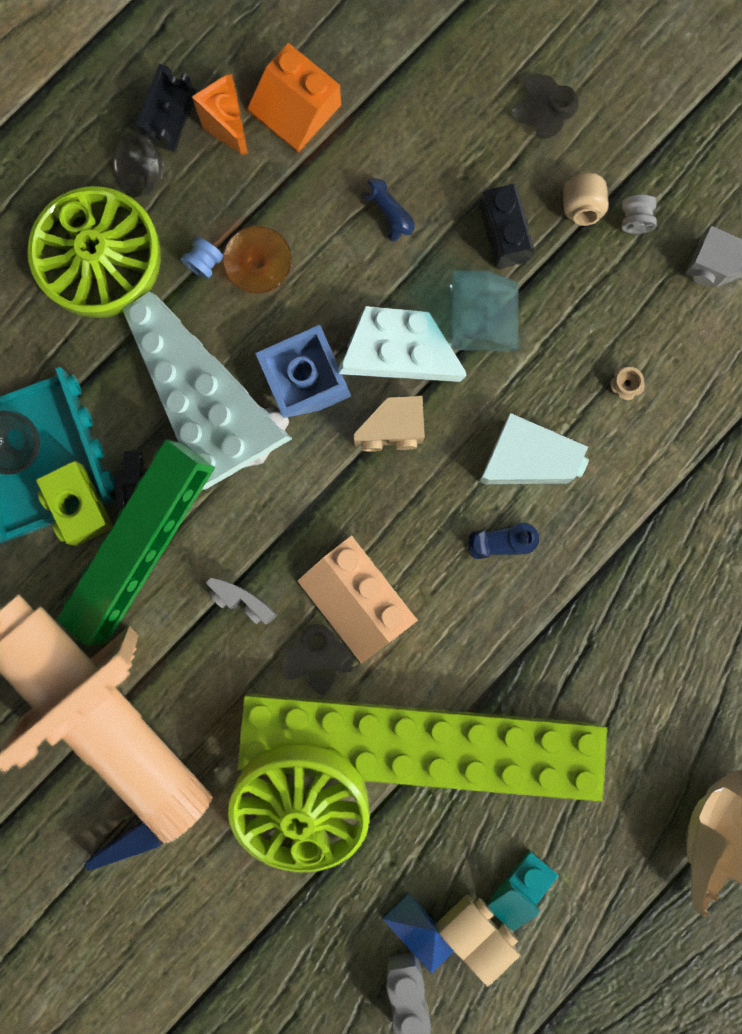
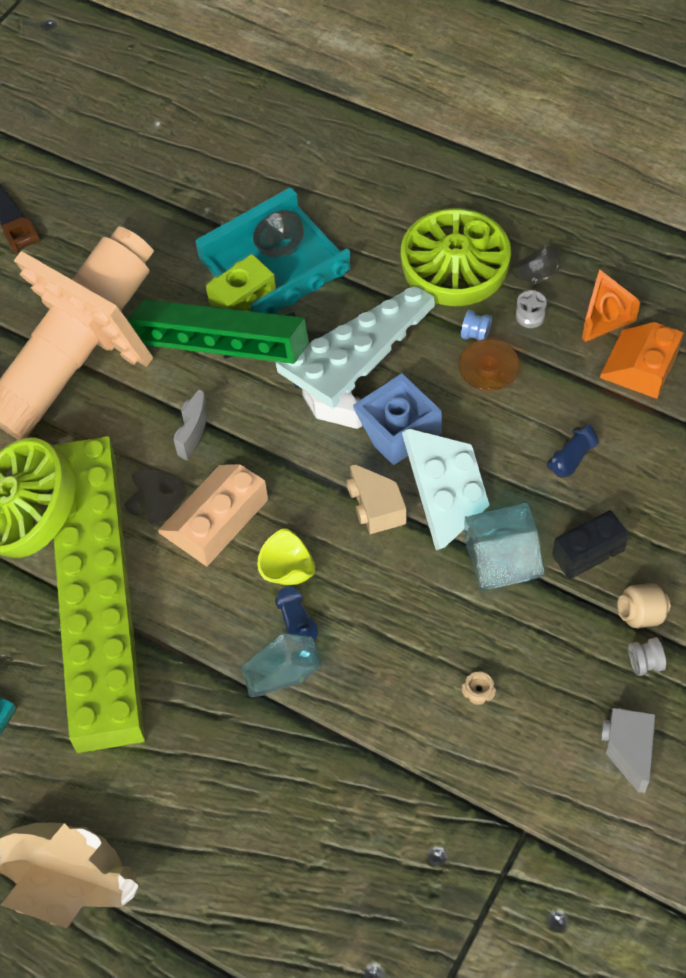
camera: 80 degrees right, 25 degrees down
black hinge [136,64,197,152] -> none
light aqua slope [479,413,589,484] -> none
none -> clear light blue slope [241,633,322,697]
none -> neon yellow helmet [257,529,315,585]
none -> light grey wheel [516,290,547,328]

